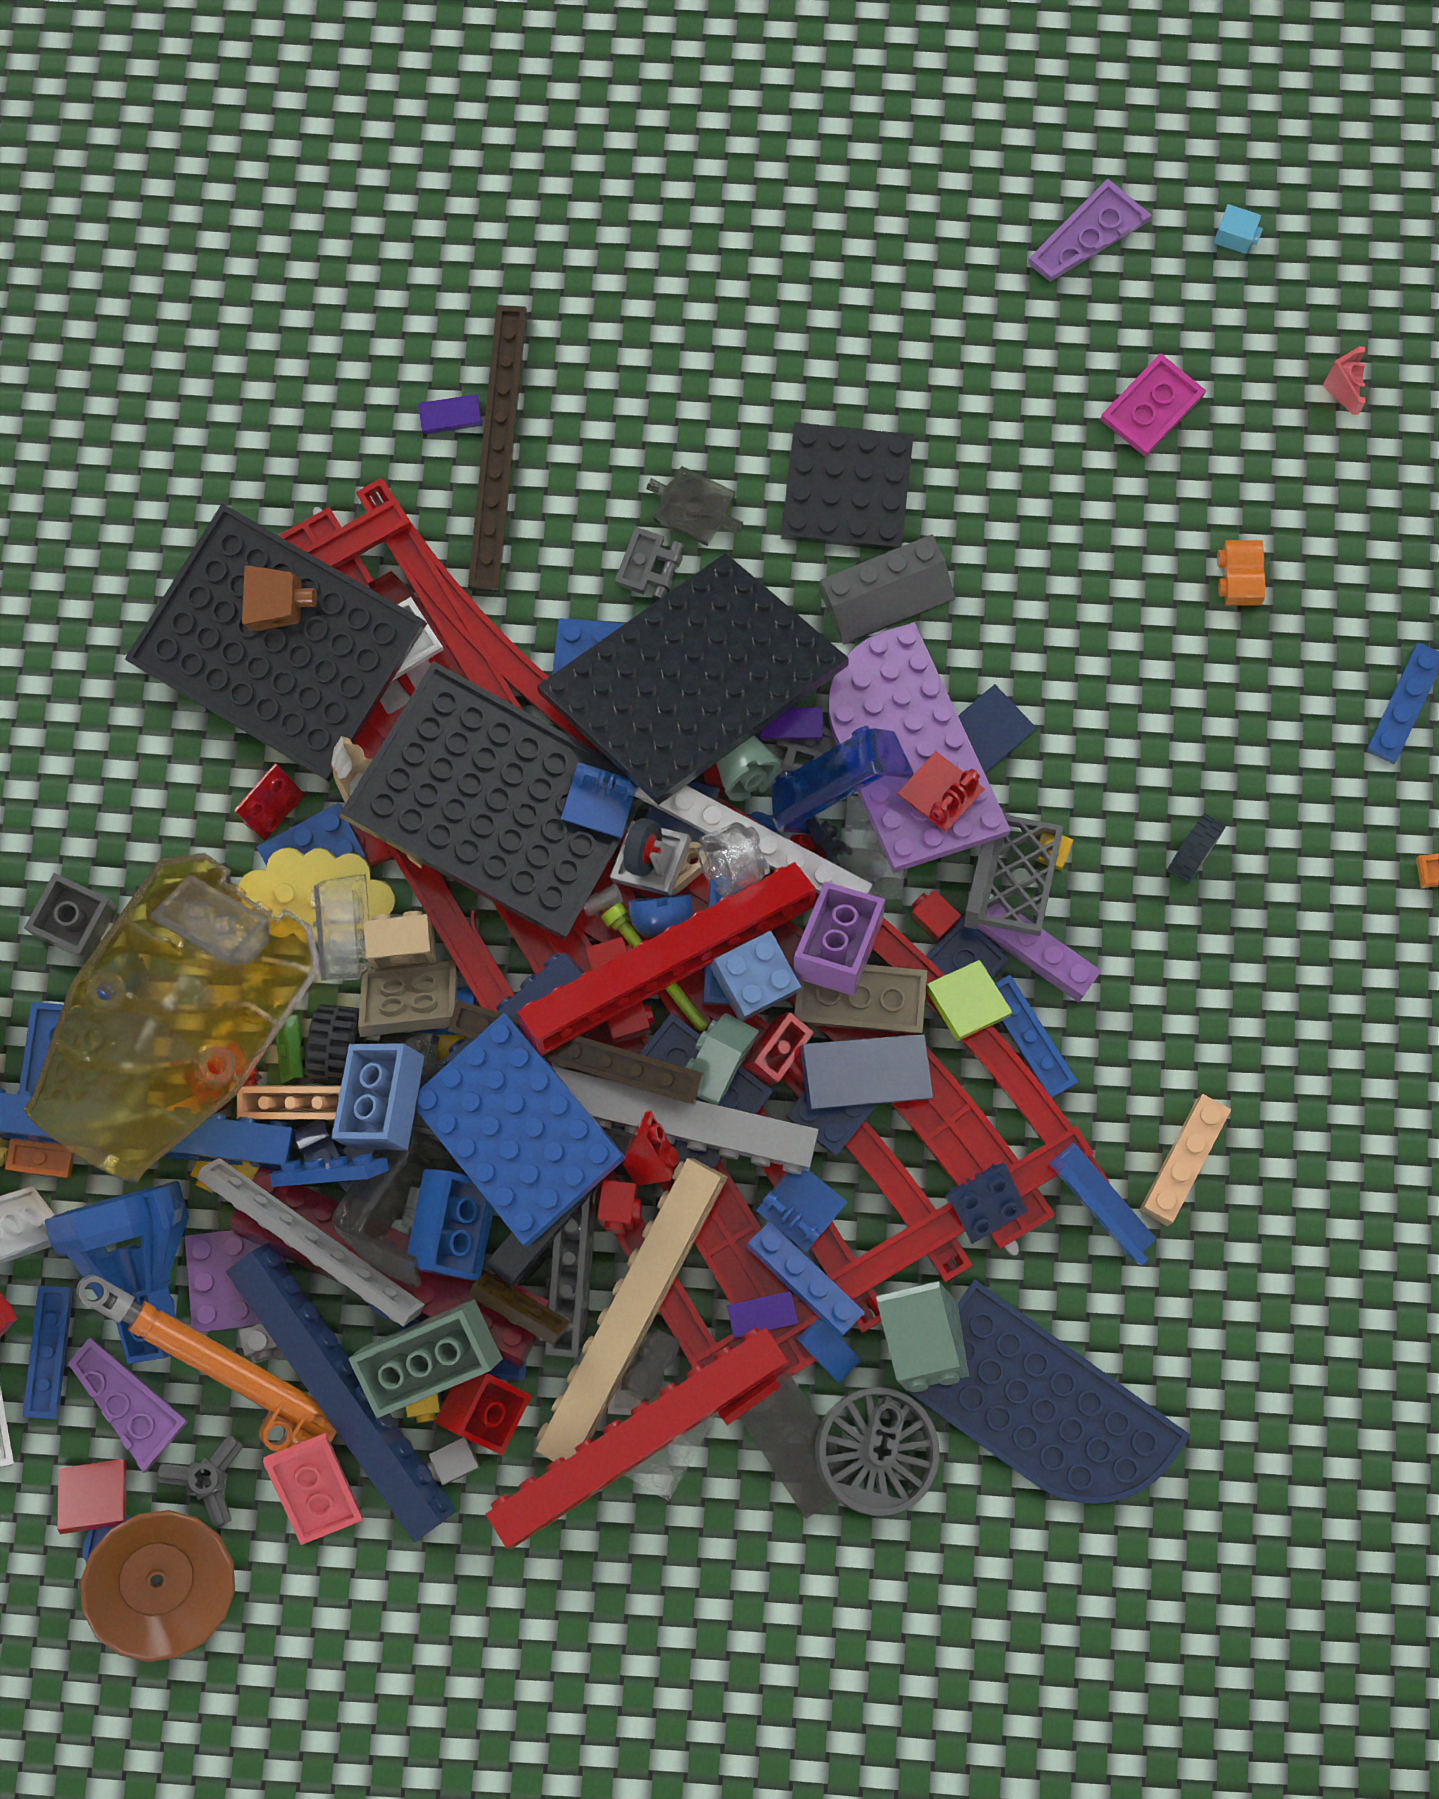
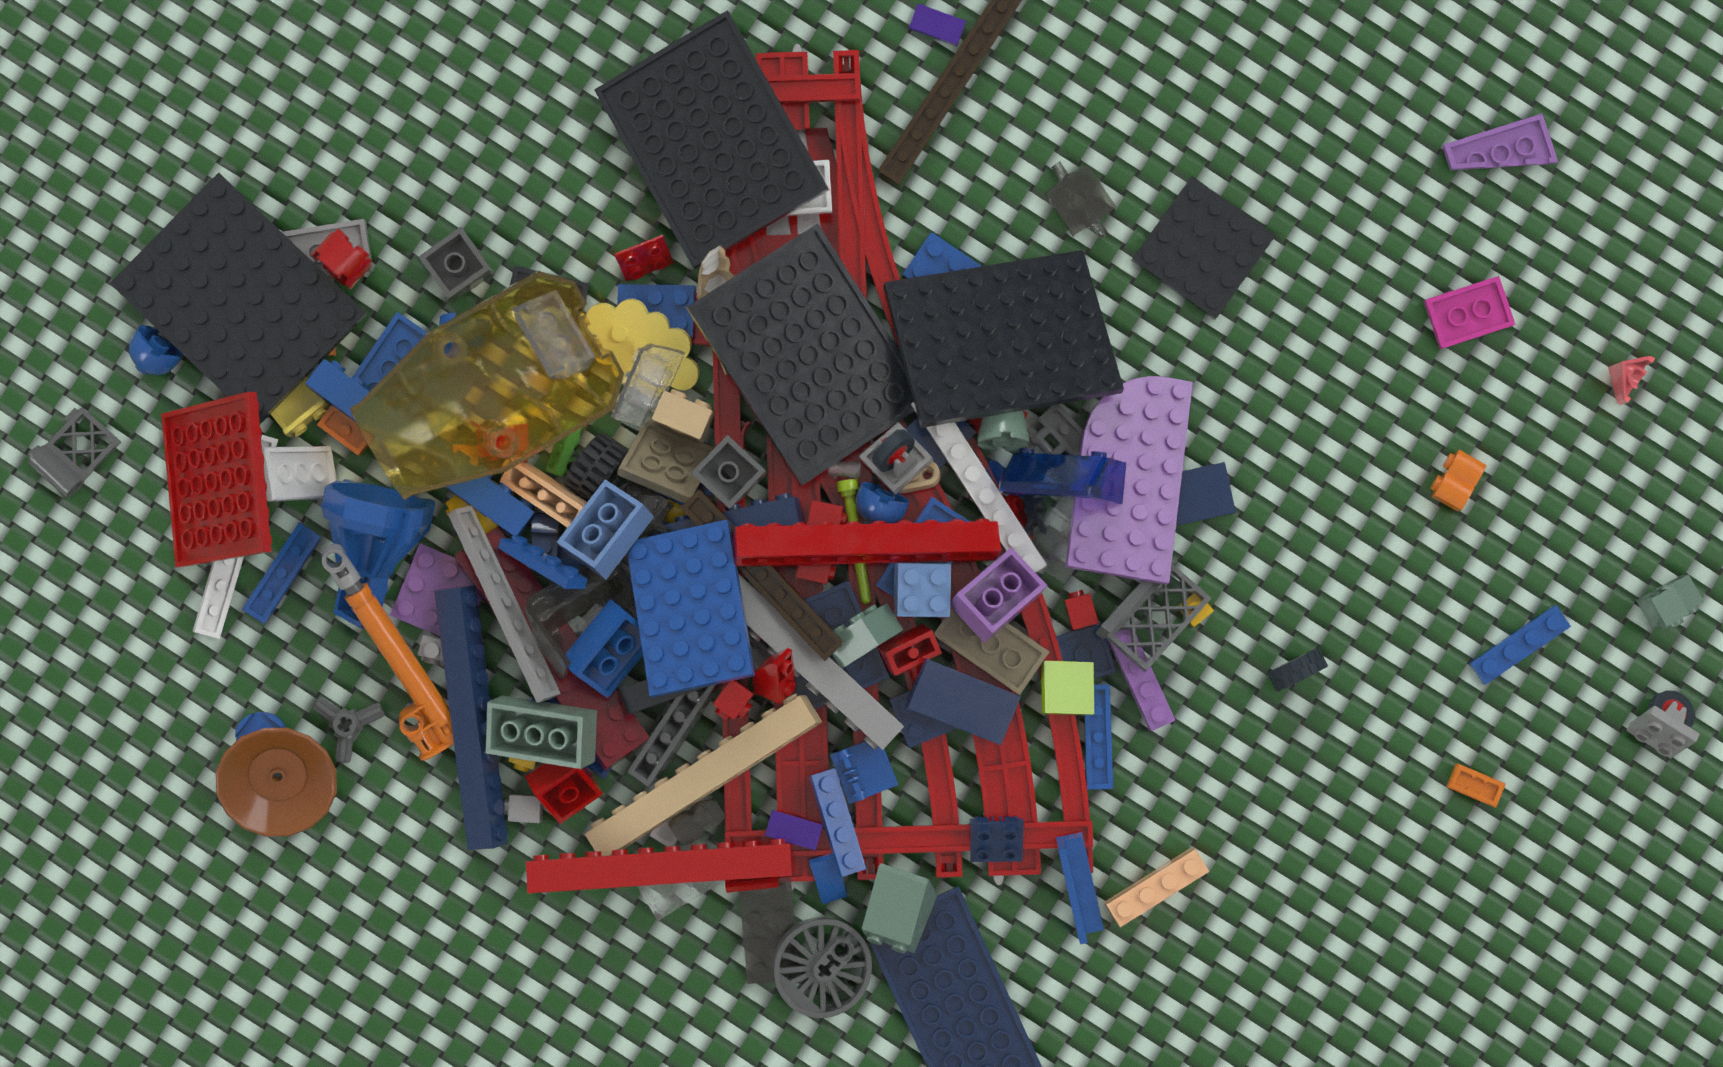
camera: 30 degrees right, 10 degrees up
tile [57,1459,127,1534] -> none
medium lavender wing [68,1338,189,1473] -> none
dark orange torso [242,566,317,631] -> none
coral plate [263,1433,363,1545] -> none
dark brown plate [469,1272,571,1345] -> none
blue hinge [561,762,638,838] -> none
dark grey plate [615,527,684,600] -> none
clear brick [697,822,770,896] -> none
dark purple tile [760,708,823,741] -> none
dark grey slope [819,534,955,645] -> none
red hinge [897,751,985,832] -> none
medium azure brick [1214,204,1263,254] -> none
none -> dark grey slope [691,435,766,509]

